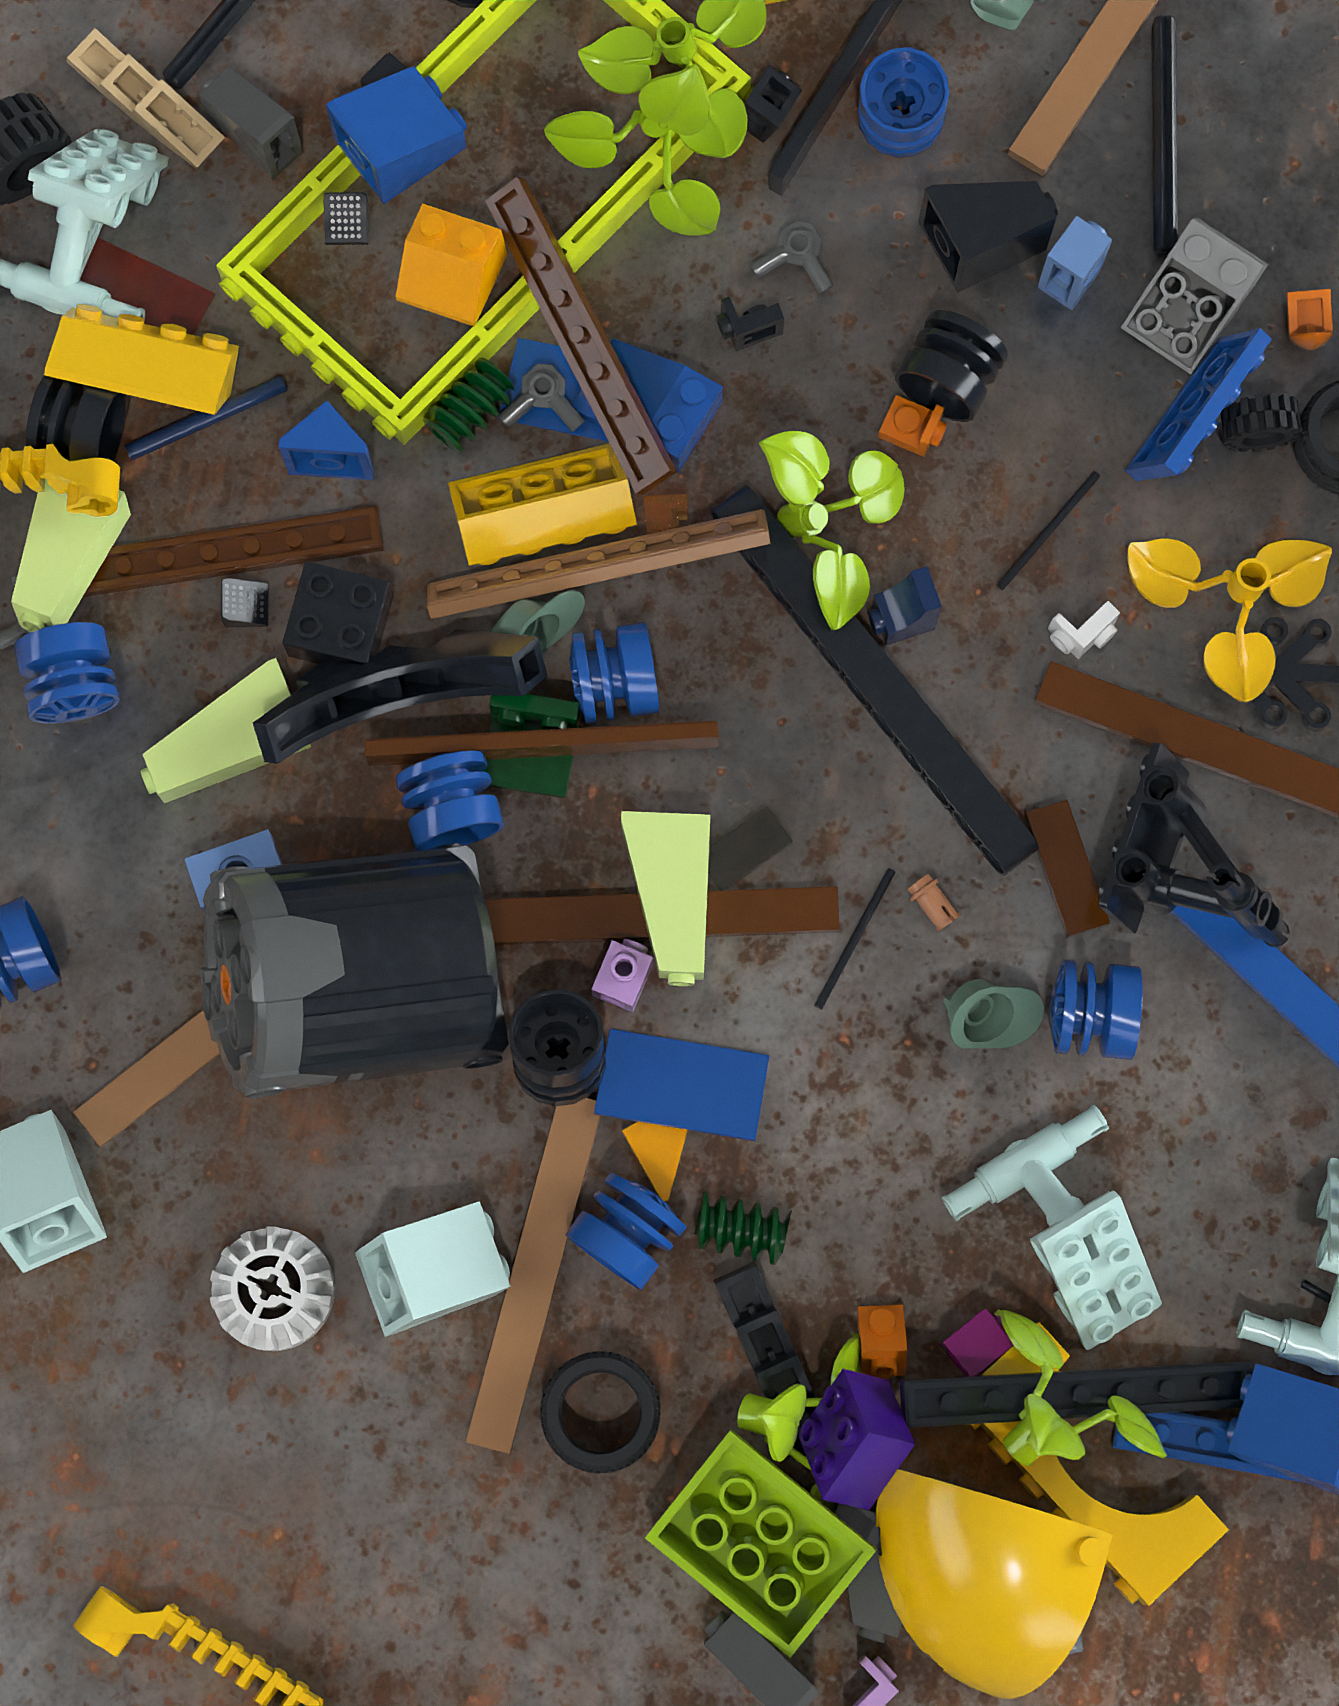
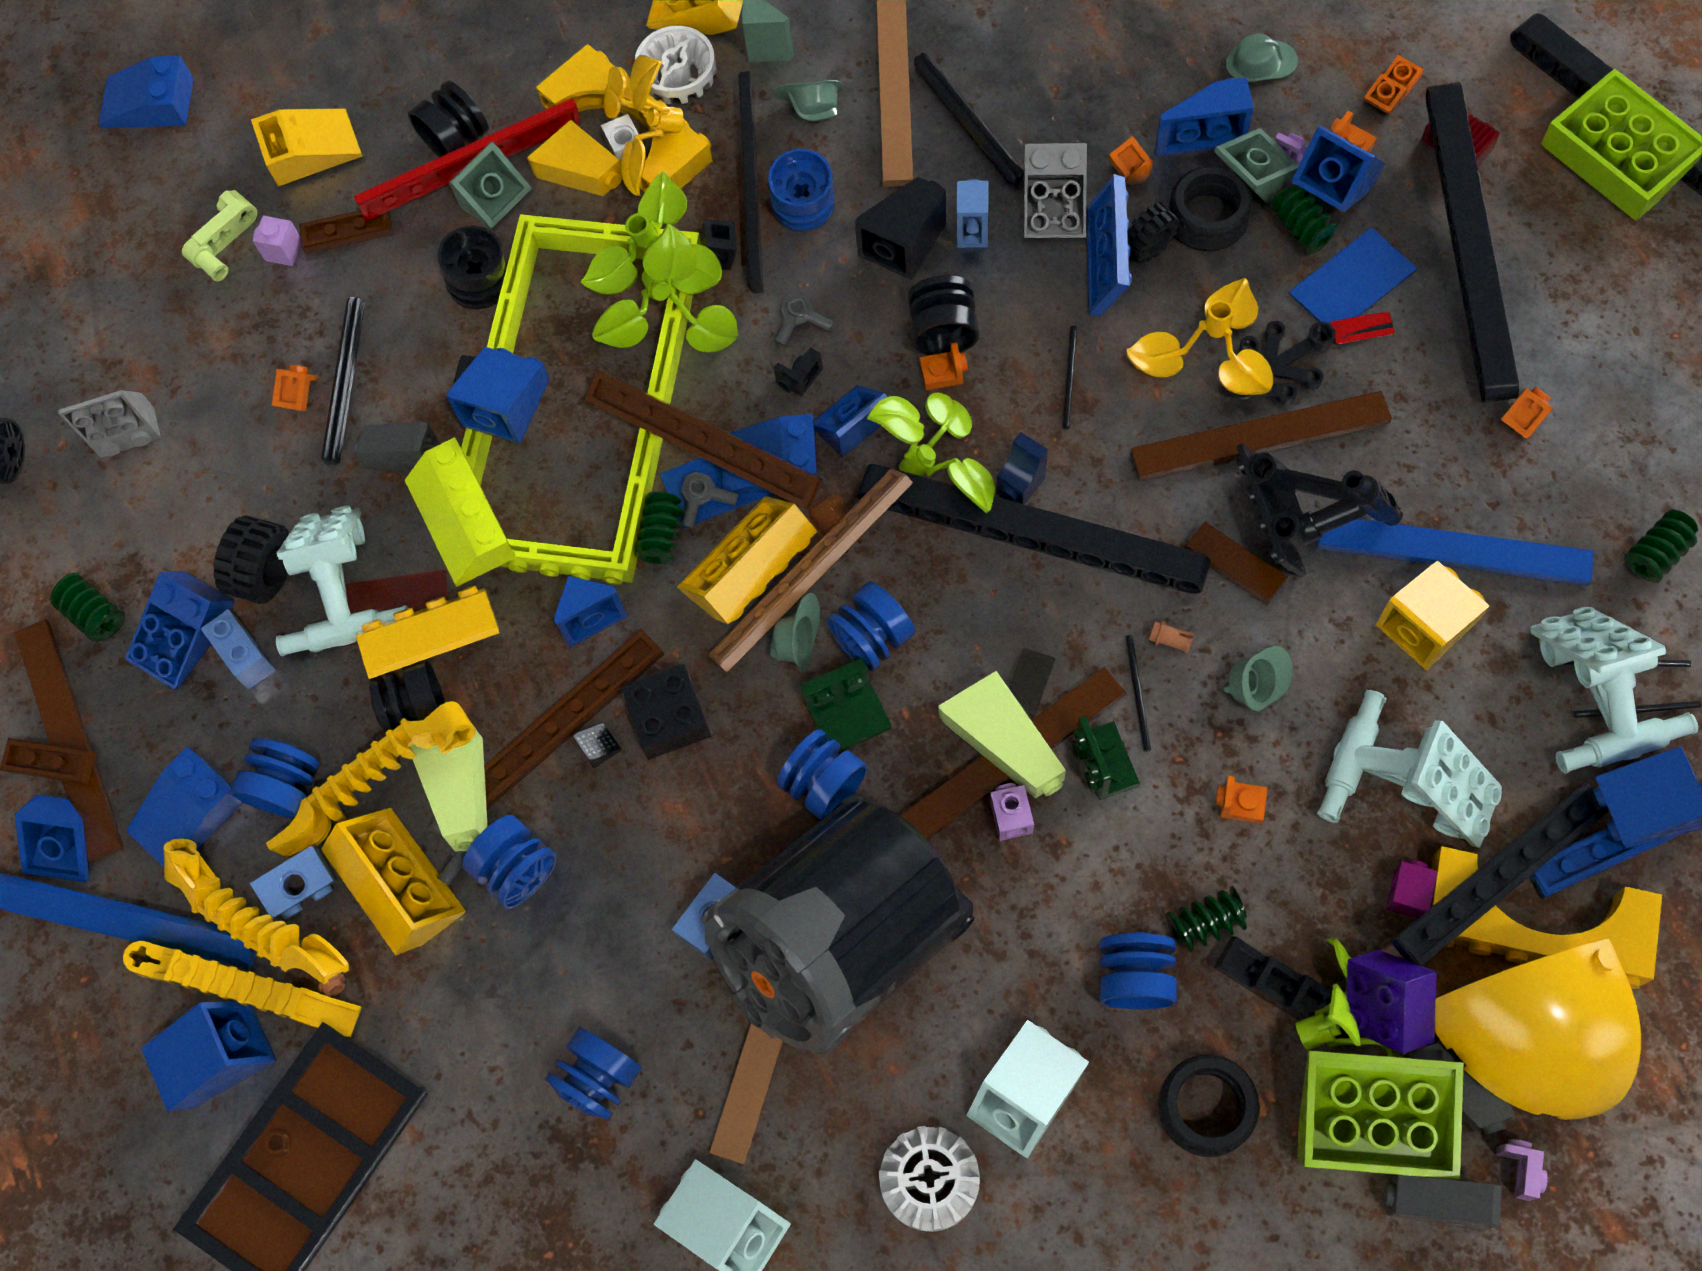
camera: 25 degrees left, 10 degrees down
tan slope [66,28,225,169] -> none
dark blue bar [124,376,287,461] -> none
yellowish green slope [140,658,311,803] -> none
black arch [253,629,548,764] -> none
black slope [323,192,369,245] -> none
reddish brown tile [365,721,719,766] -> none
light orange slope [395,203,508,327] -> none
medium nougat tile [466,1098,601,1454] -> none
black wheel [508,989,606,1106] -> none
blue piece [594,1029,769,1141] -> none
light orange tile [622,1122,688,1202] -> none
orange bracket [857,1305,907,1379] -> none
lime plant [994,1309,1167,1466] -> none
white bracket [1048,601,1120,659] -> none
blue wheel [1050,960,1143,1060] -> none
none -> neon yellow slope [405,437,516,587]
none -> blue slope [814,385,887,458]
none -> dark green bracket [1072,716,1140,800]
none -> orange bracket [1215,775,1268,824]
none -> yellow slope [1376,561,1489,671]

